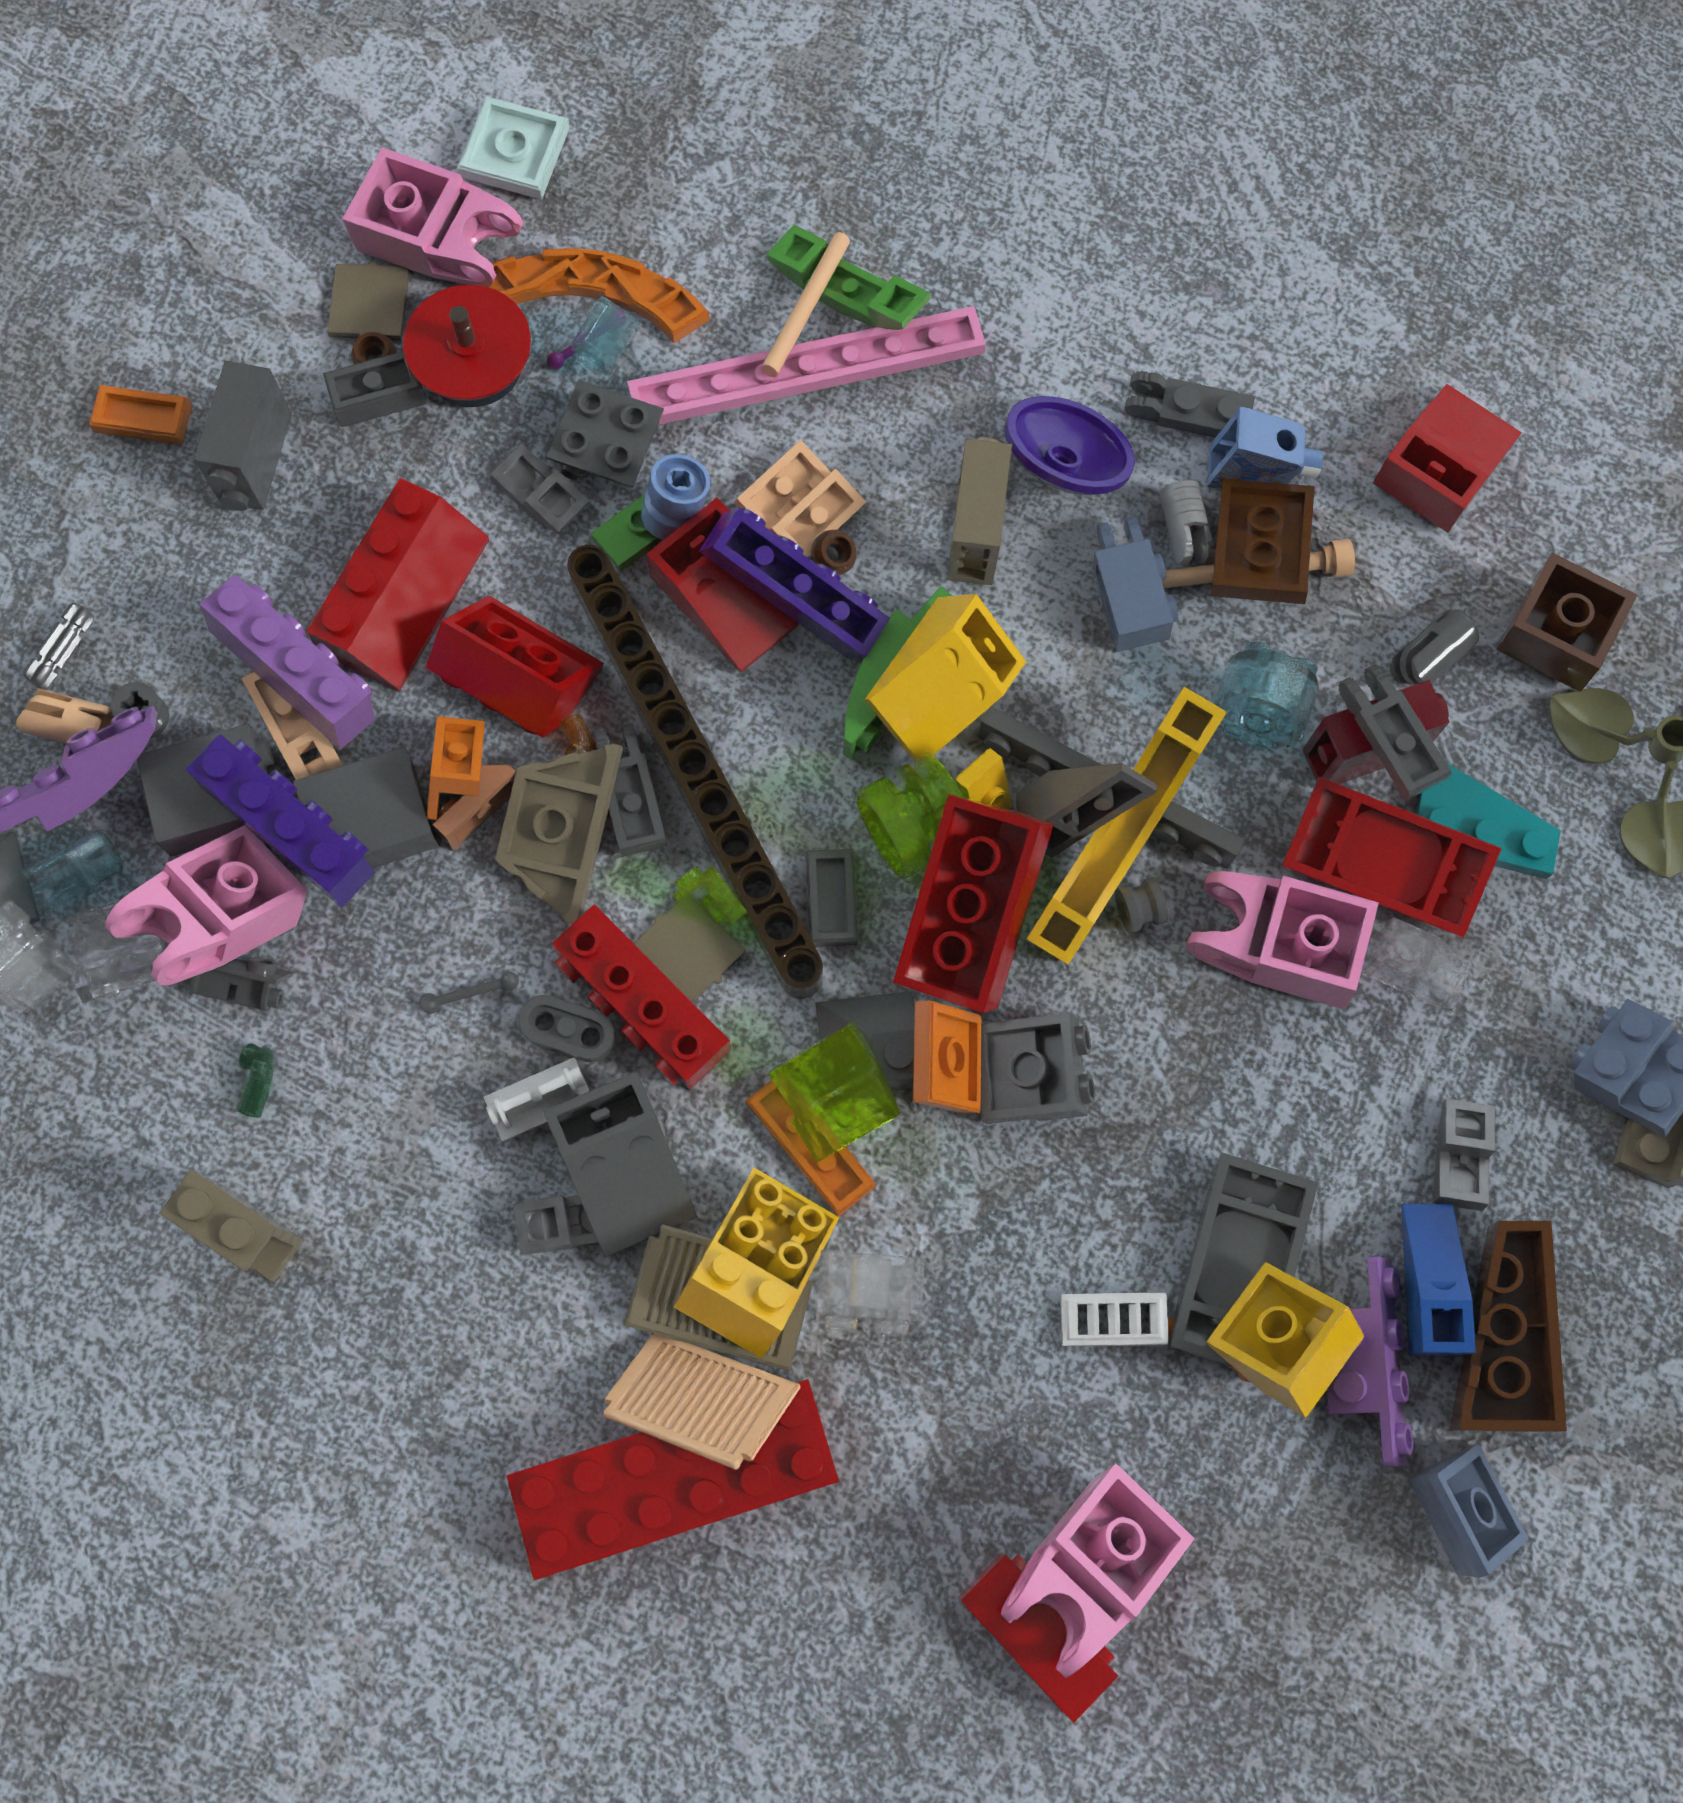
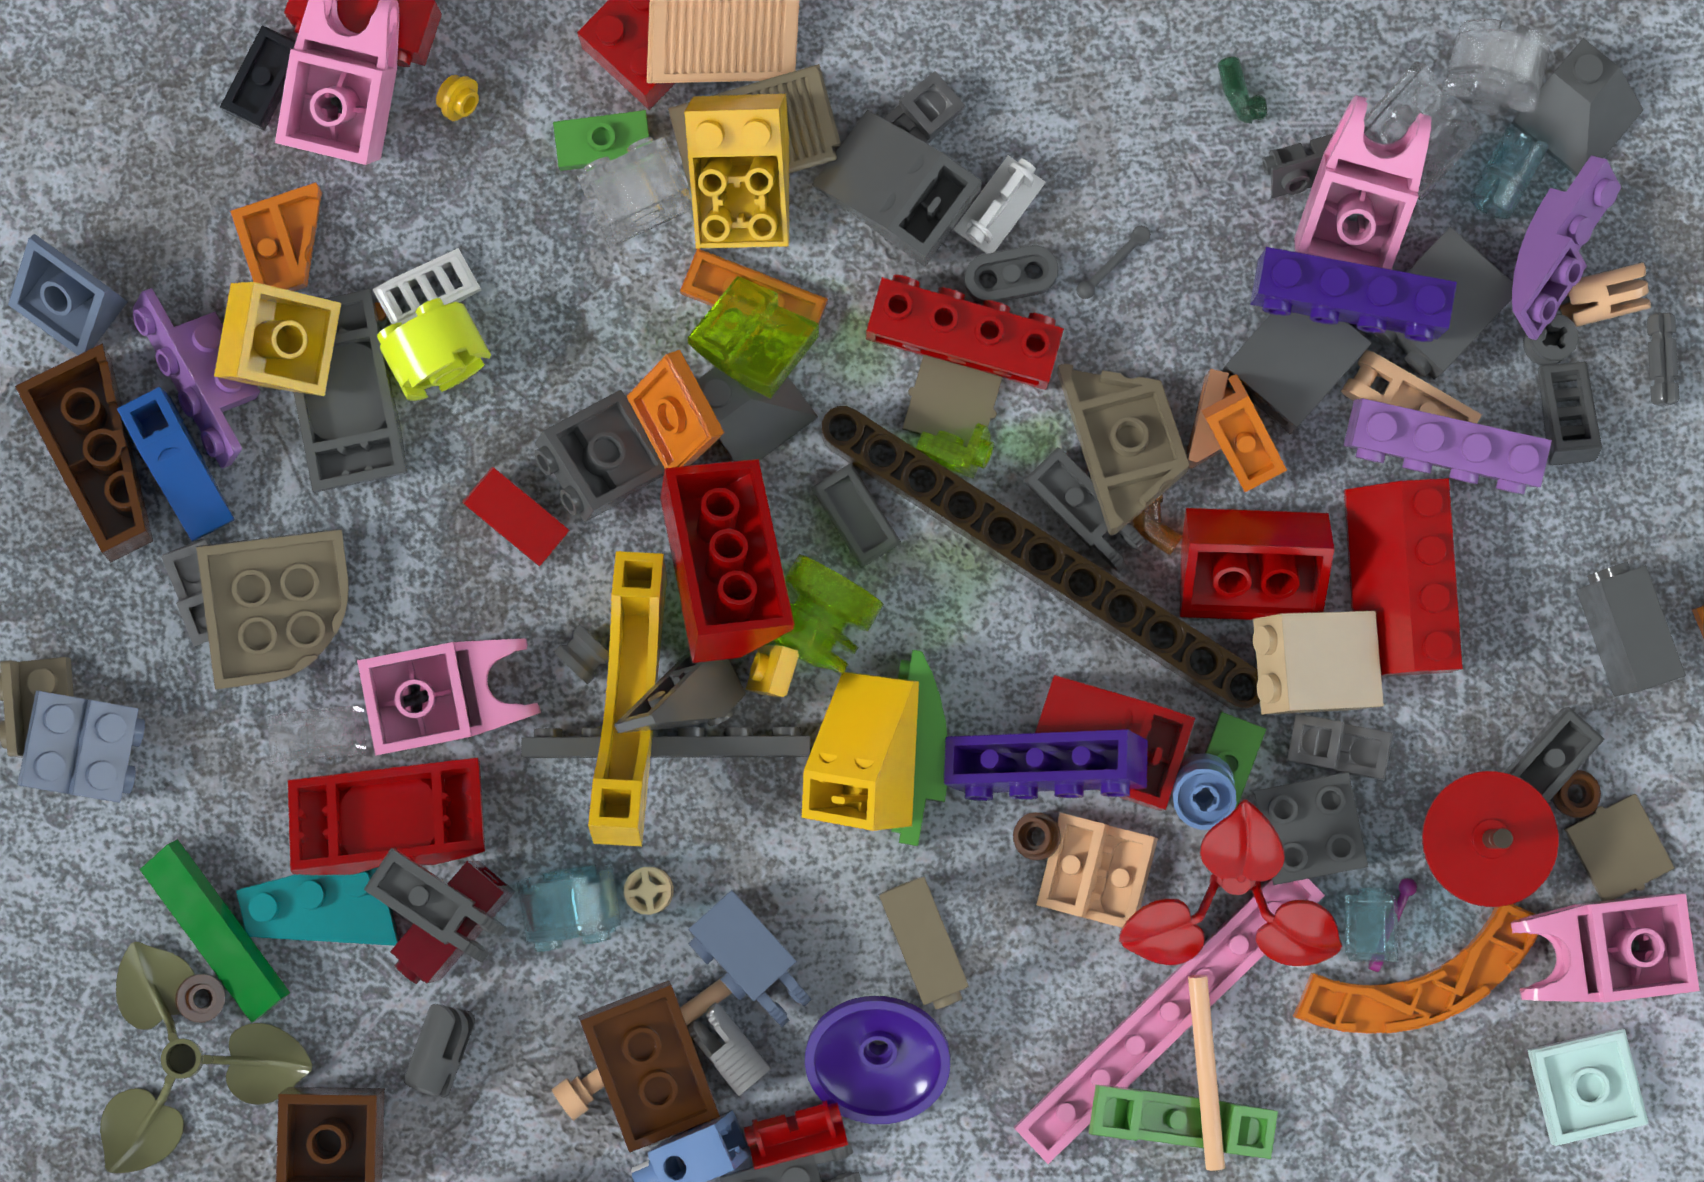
camera: 155 degrees right, 10 degrees up
none -> green tile [139,839,290,1023]
none -> plate [175,974,225,1023]
none -> dark tan plate [196,529,349,690]
none -> black plate [220,25,296,131]
none -> orange wing [230,182,322,291]
none -> neon yellow brick [377,298,491,401]
none -> yellow plate [436,75,479,121]
none -> red slope [462,467,570,567]
none -> bright green plate [553,110,652,171]
none -> tan wheel [624,867,674,915]
none -> red hinge [744,1100,848,1170]
none -> red plant [1119,799,1342,966]
none -> tan brick [1253,611,1384,715]
none -> dark grey slope [1538,361,1602,465]

